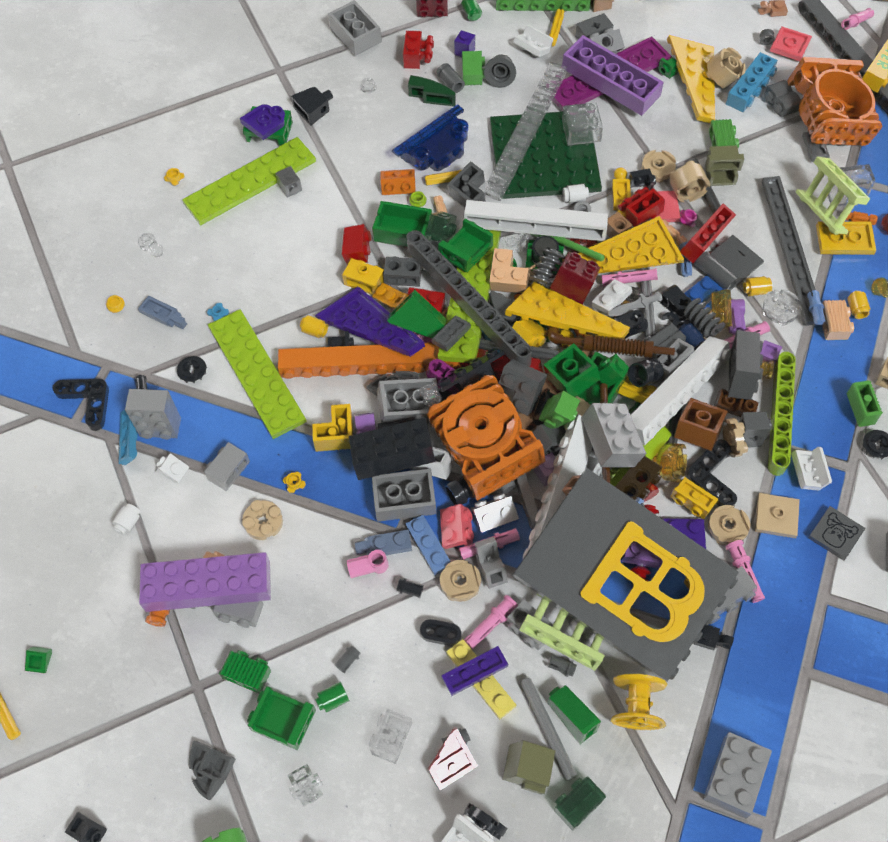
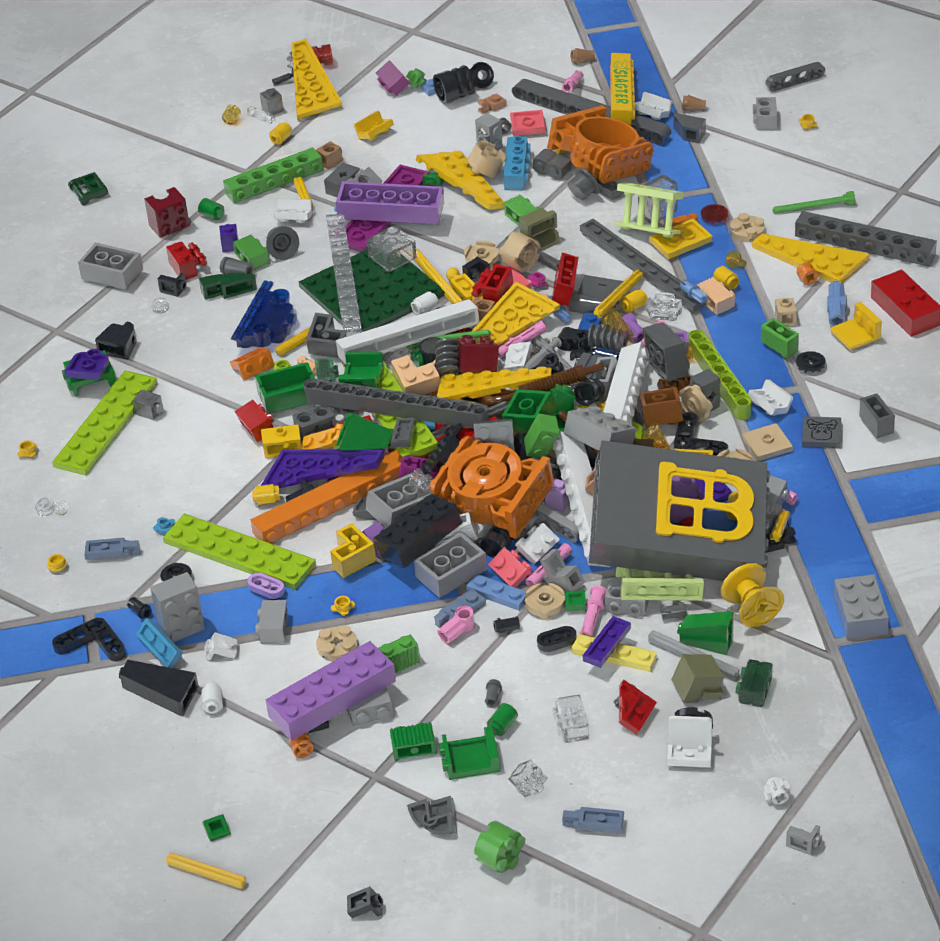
camera: 30 degrees left, 20 degrees down
none -> black slope [119,659,199,716]
none -> black bracket [157,273,187,297]
none -> lavender plate [247,573,285,599]
none -> bright green brick [378,634,420,673]
none -> yellow axle [411,248,463,304]
none -> light grey brick [475,113,503,151]
none -> green plate [565,590,586,611]
none -> dark grey piece [568,167,601,200]
none -> yellow axle [594,270,643,318]
none -> yellow axle [770,509,790,542]

